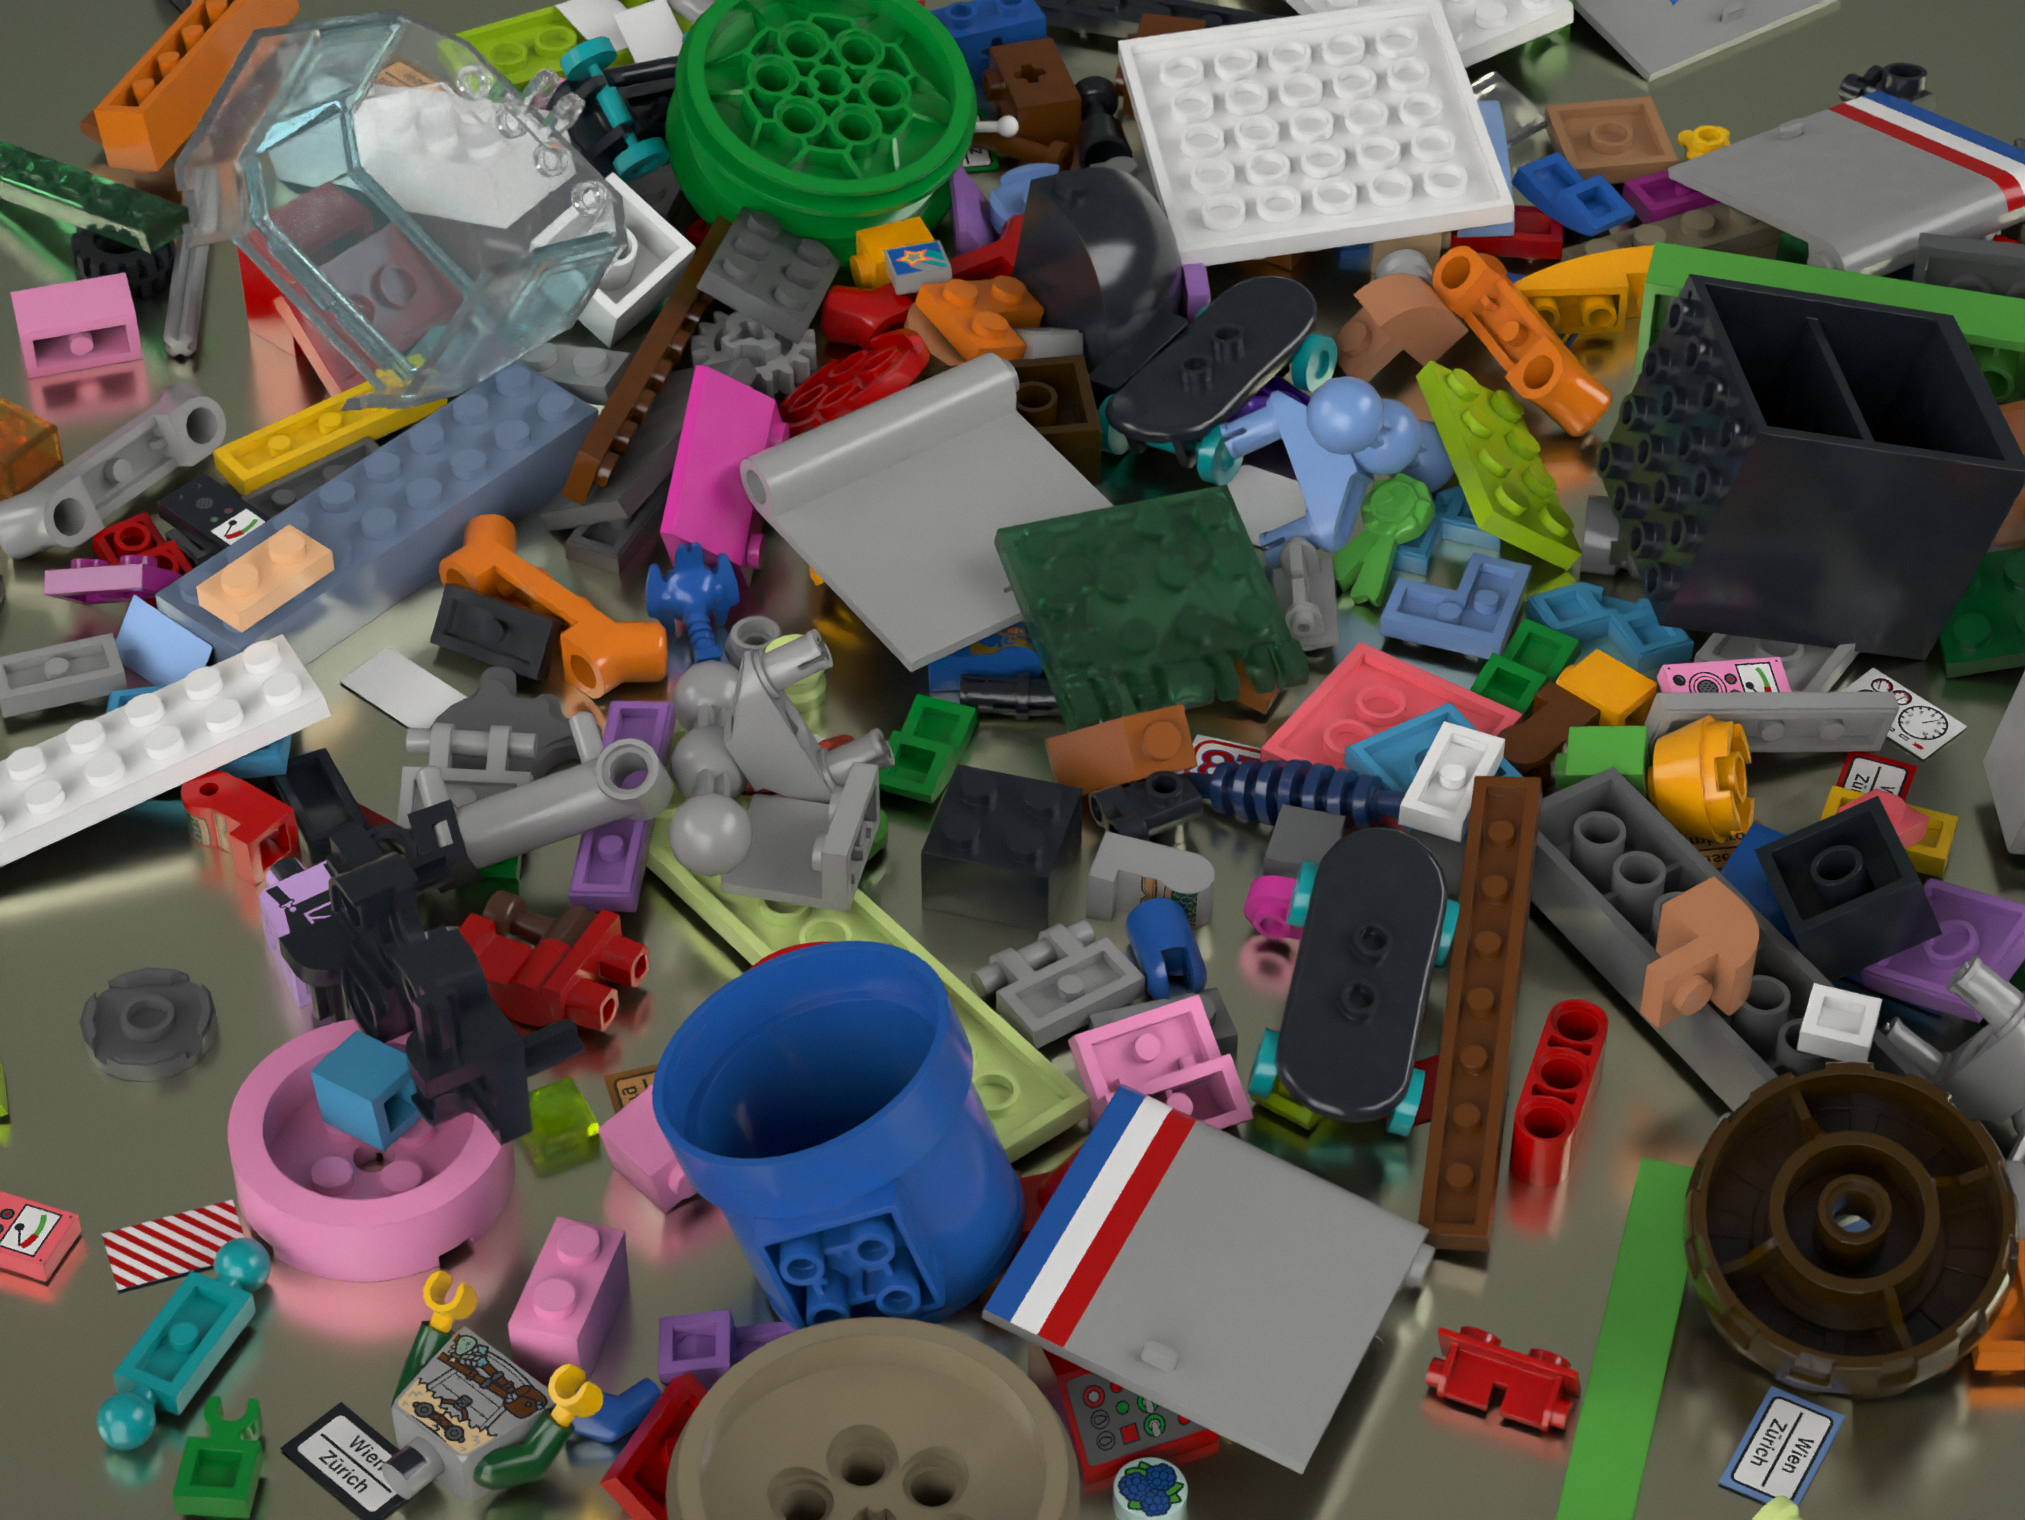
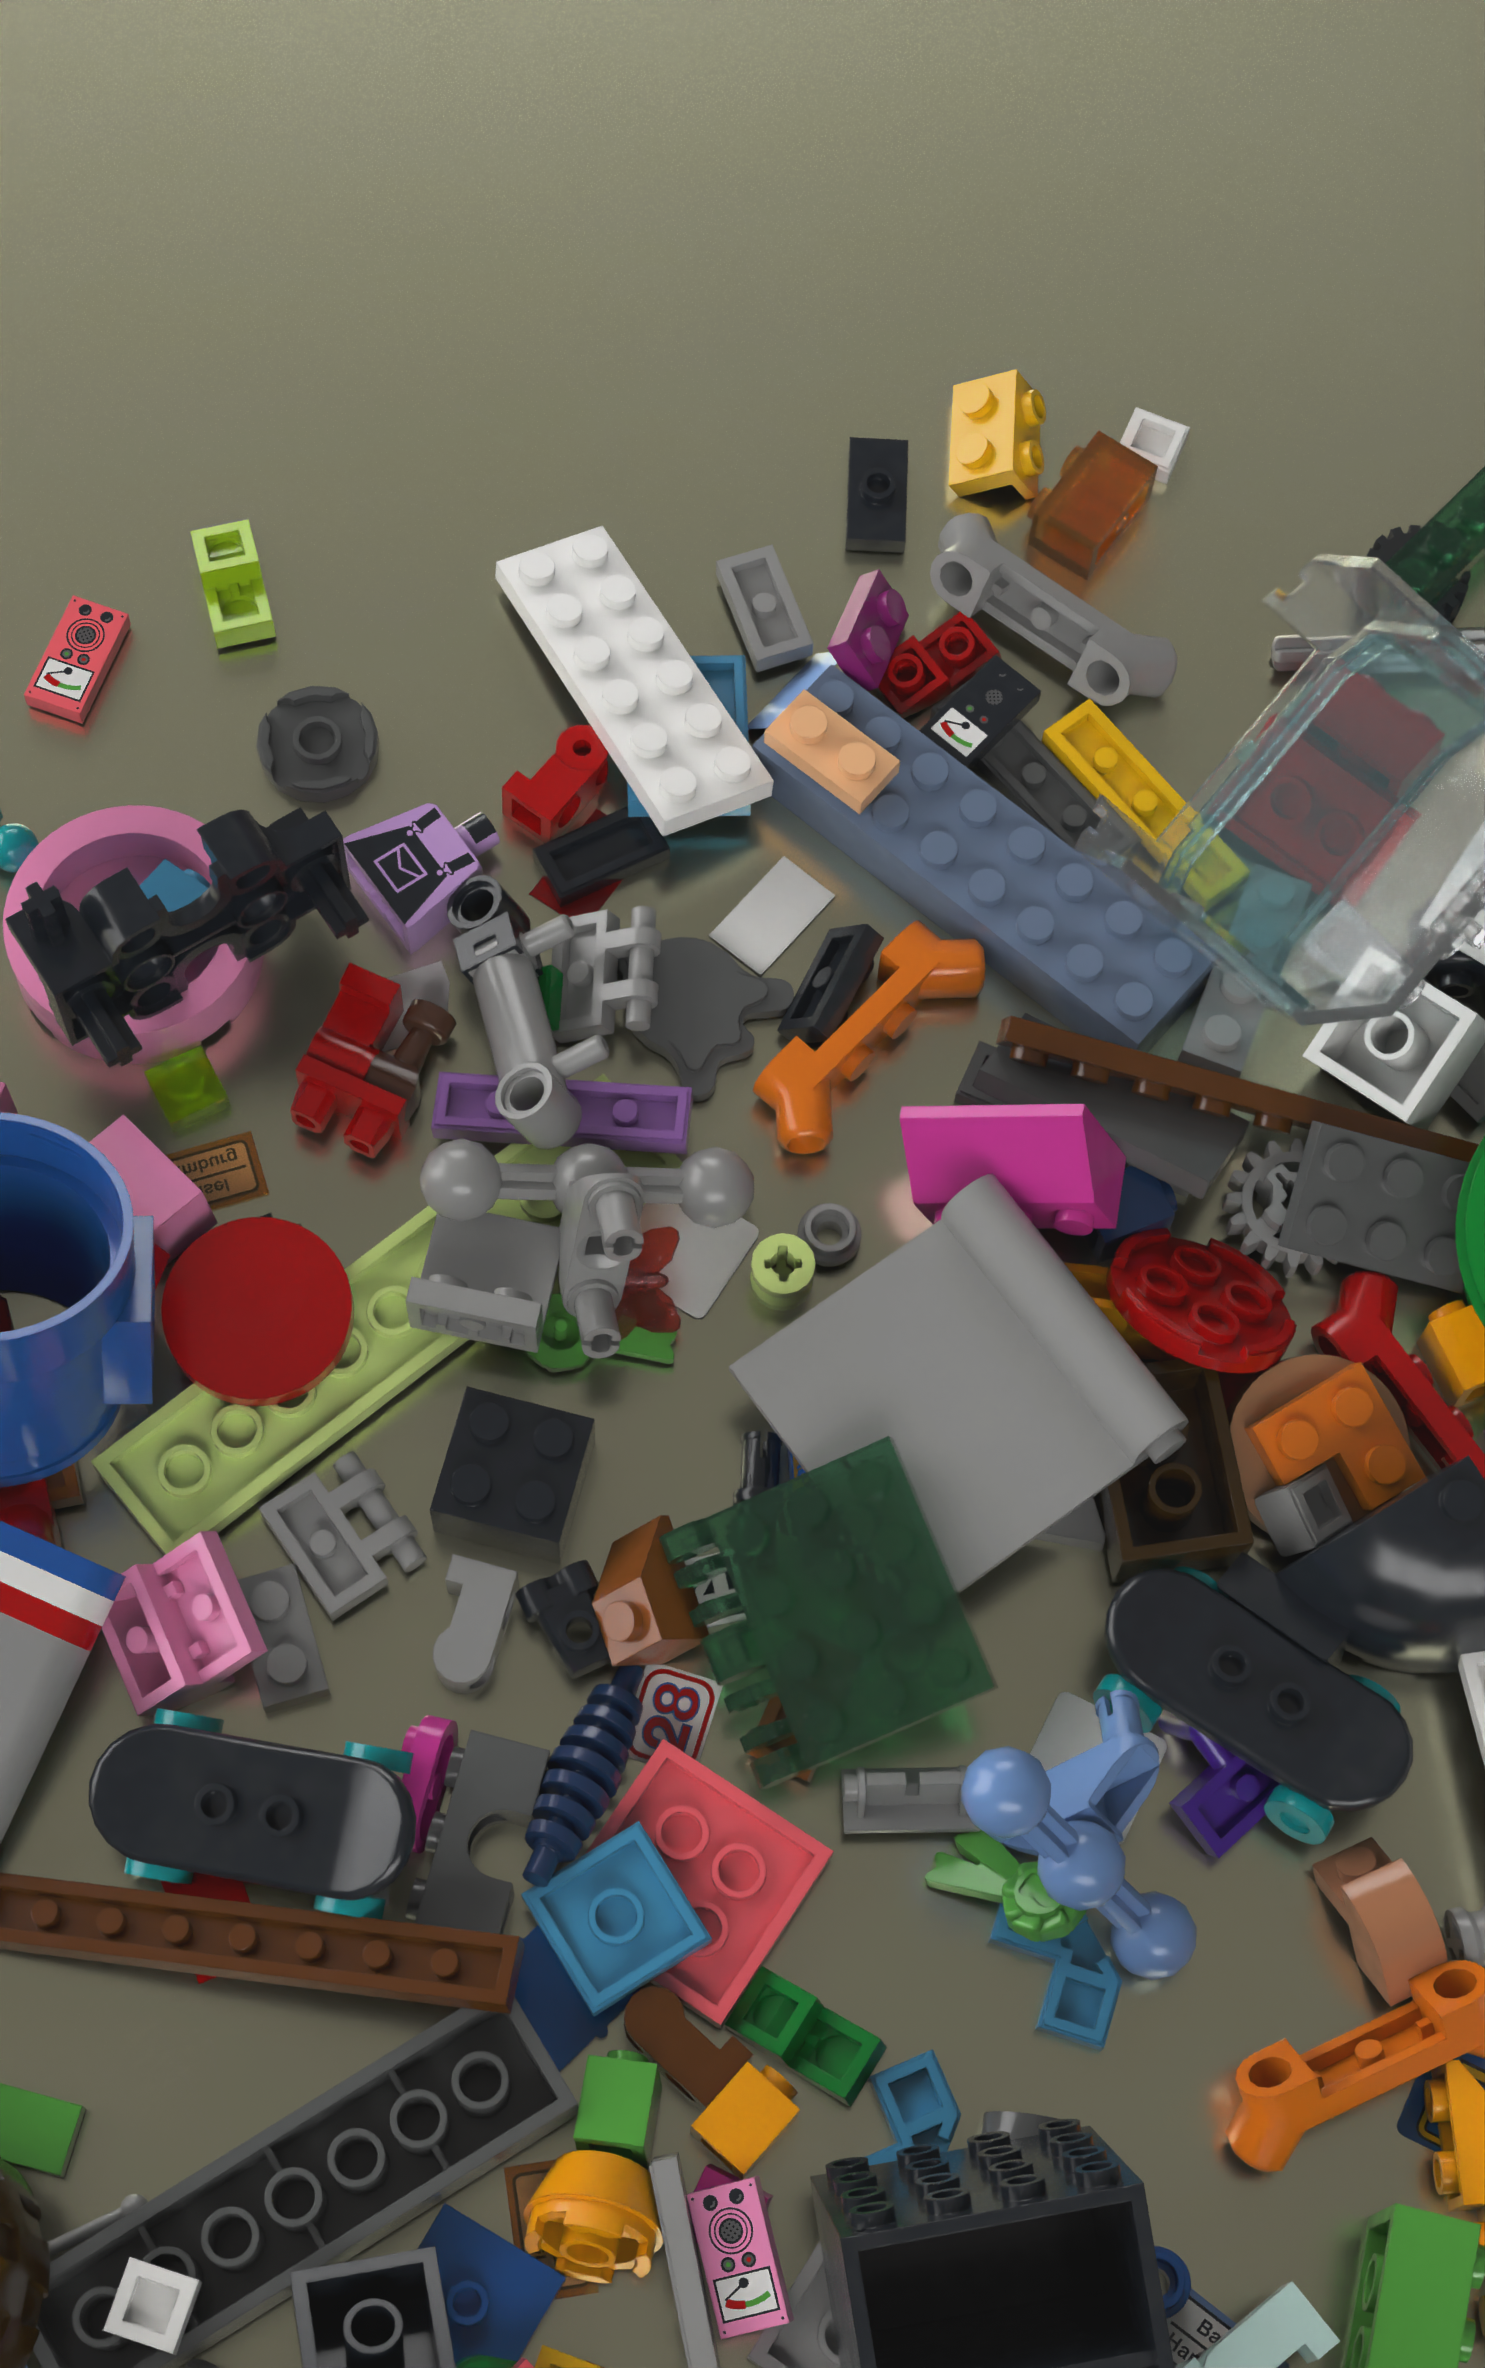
camera: 85 degrees right, 25 degrees up
bright pink brick [10,272,143,379] -> none
sticker [102,1199,245,1291] -> none
blue piece [645,541,740,664] -> none
green slope [879,694,978,803] -> none
tile [884,240,952,295] -> none
blue piece [1125,898,1207,1000] -> none
medium lavender tile [1181,263,1211,325] -> none
medium blue plate [1380,553,1532,659] -> none
white plate [1398,721,1505,842] -> none
lime plate [1416,360,1582,571] -> none
red beam [1509,999,1609,1188] -> none
nougat brick [1640,876,1759,1029] -> none

